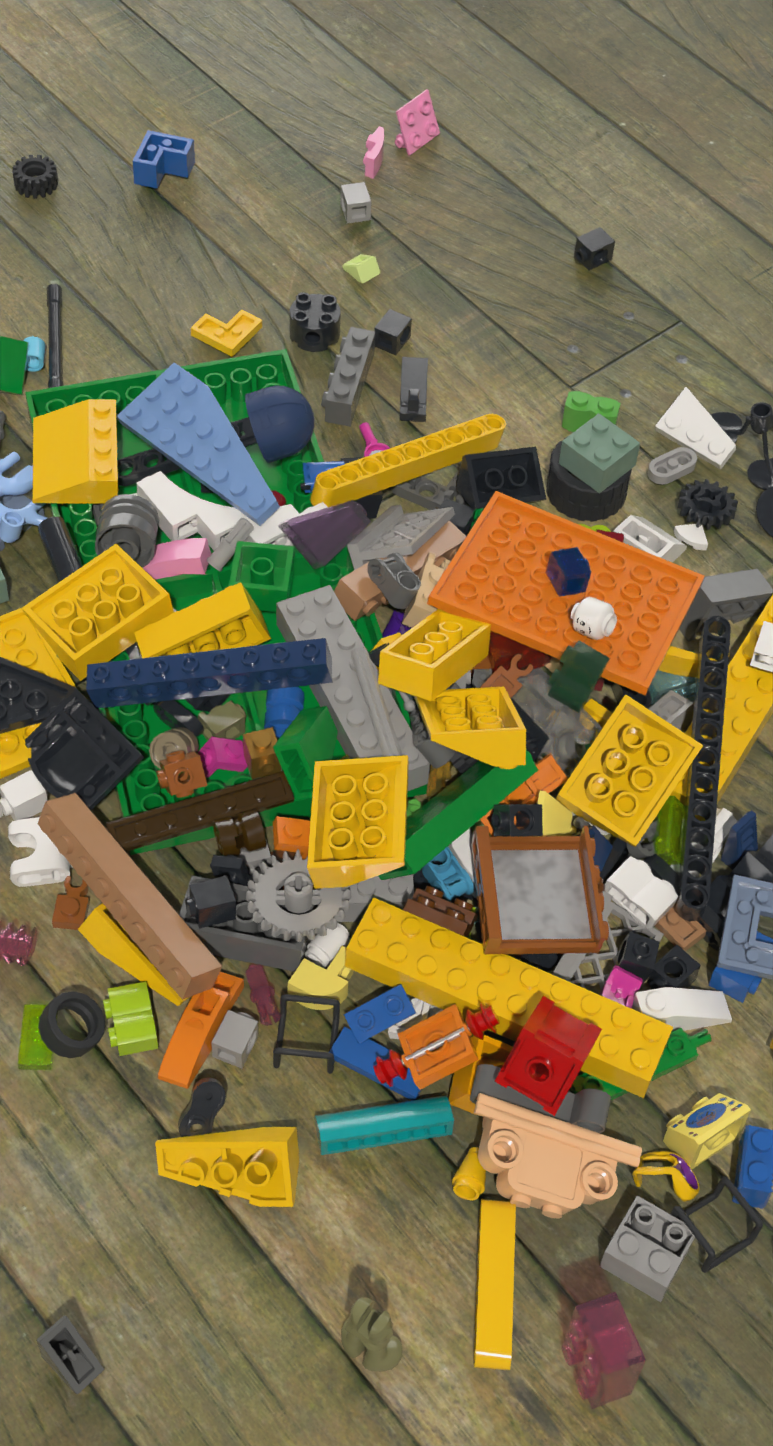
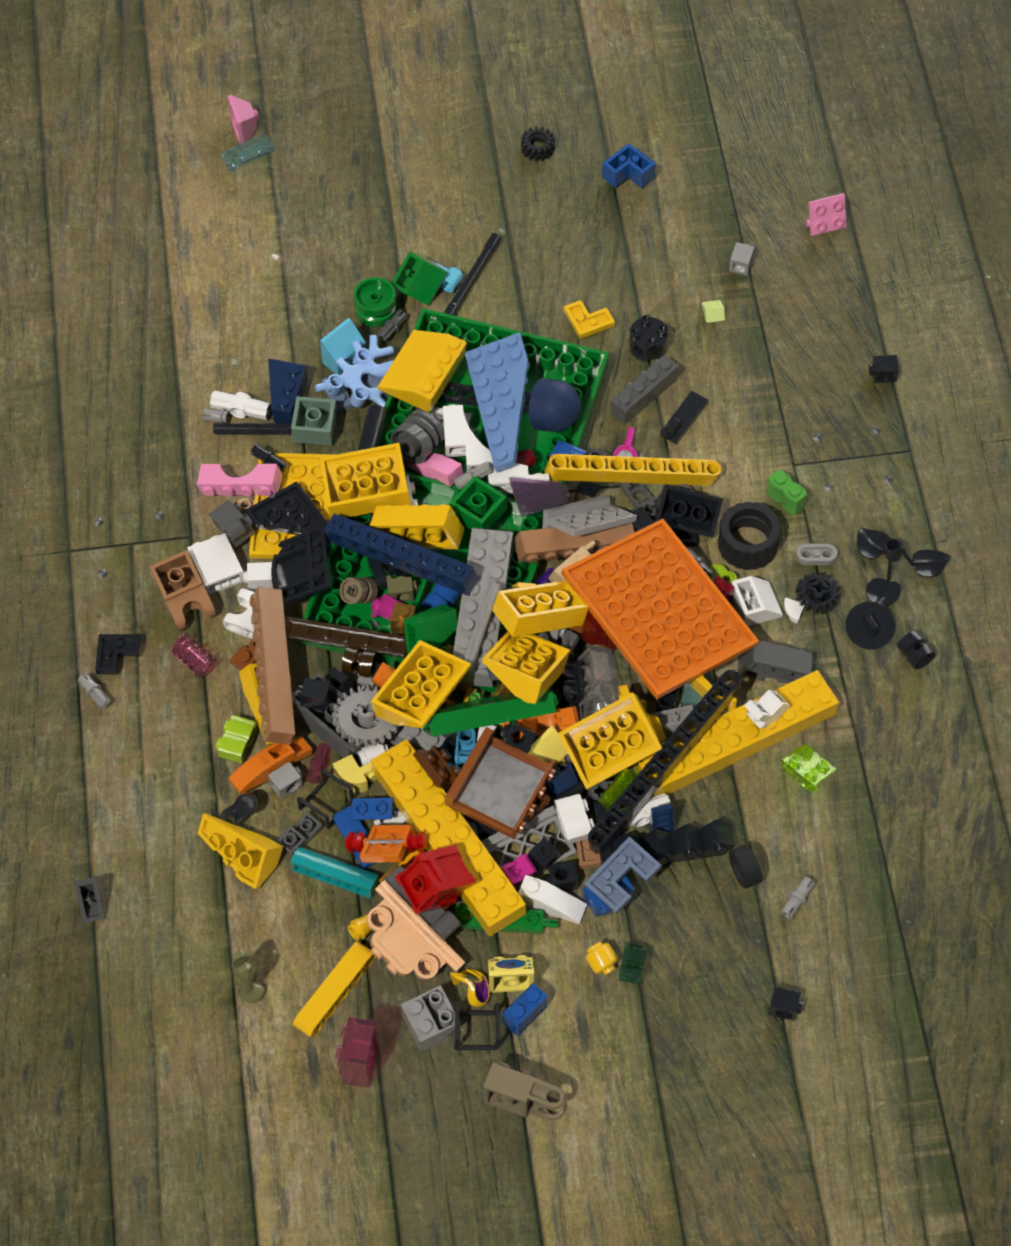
camera: 35 degrees right, 5 degrees up
clear neon green plate [17,1004,58,1070] -> none
black tyre [38,991,105,1058] -> none
dark orange brick [156,750,207,798] -> none
bright pink slope [363,126,384,179] -> none
dark grey piece [368,553,421,609] -> none
black brick [374,309,412,355] -> none
dark orange plate [480,654,533,699] -> none
clear blue brick [546,547,592,597] -> none
clear green brick [547,641,610,713] -> none
sand green brick [559,413,640,494] -> none
white head [571,597,617,640] -> none
white wing [655,387,736,470] -> none
none -> dark grey slope [276,812,324,856]

